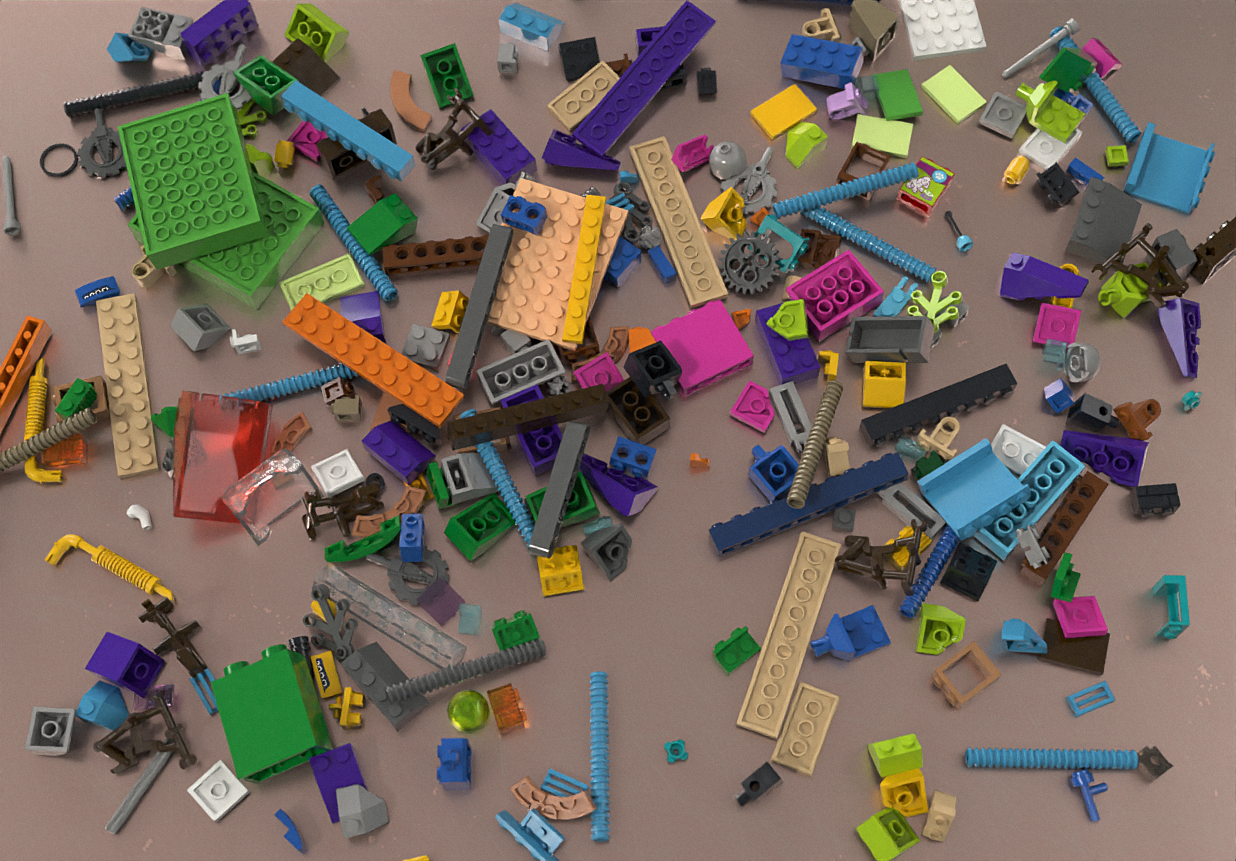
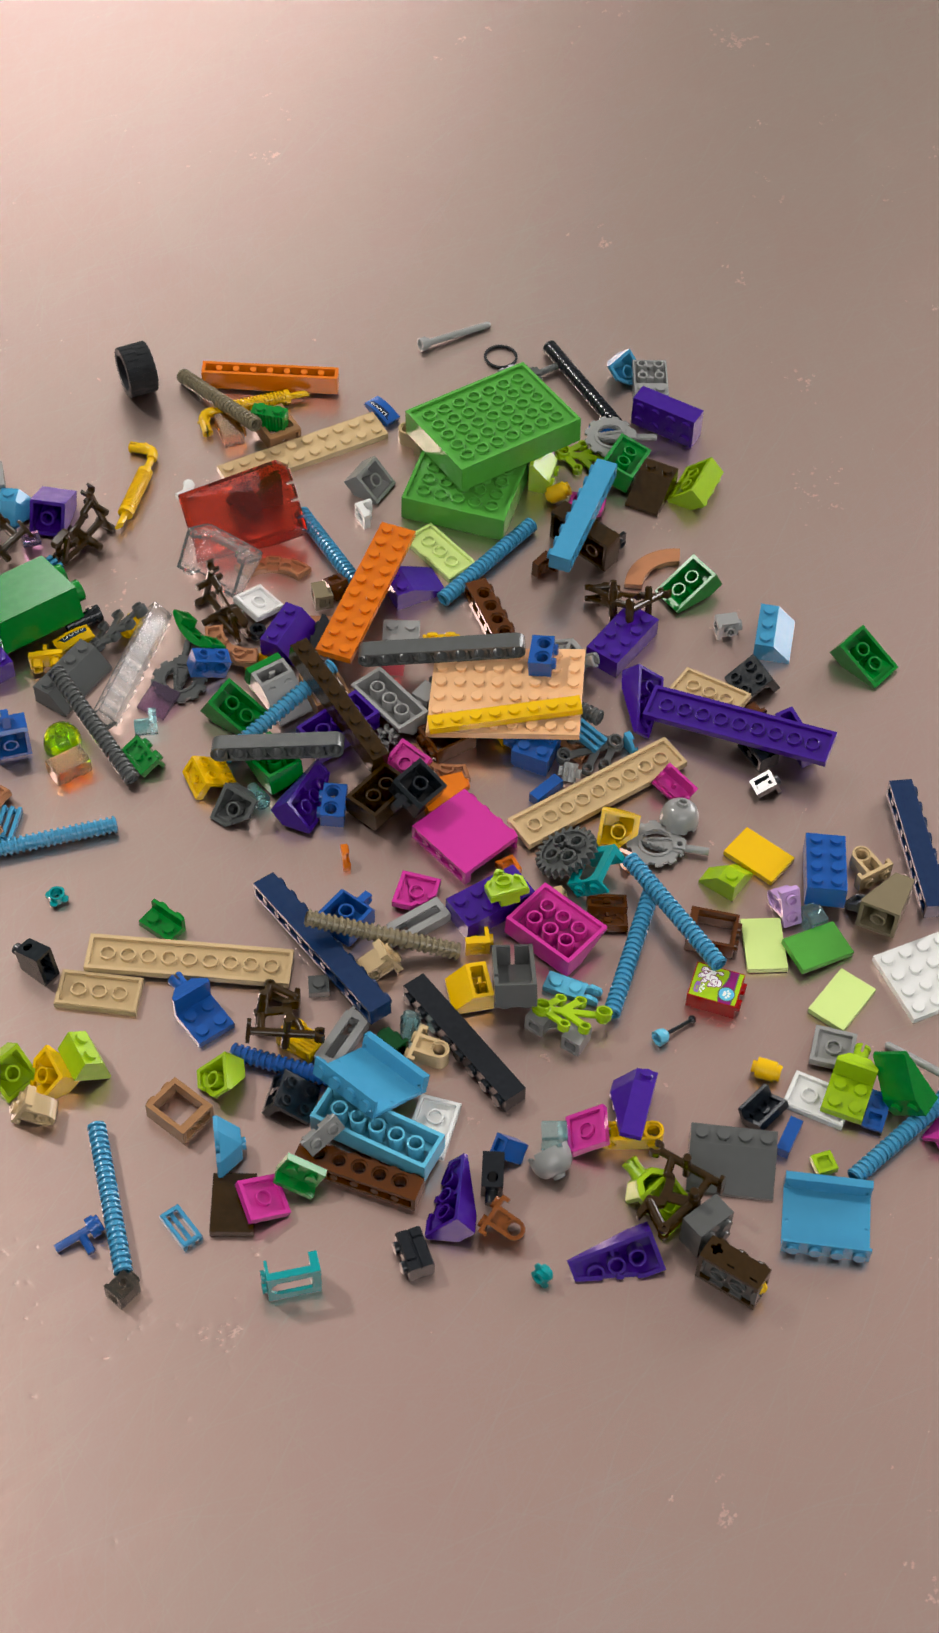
camera: 70 degrees right, 15 degrees down
green slope [347,193,418,255] -> none

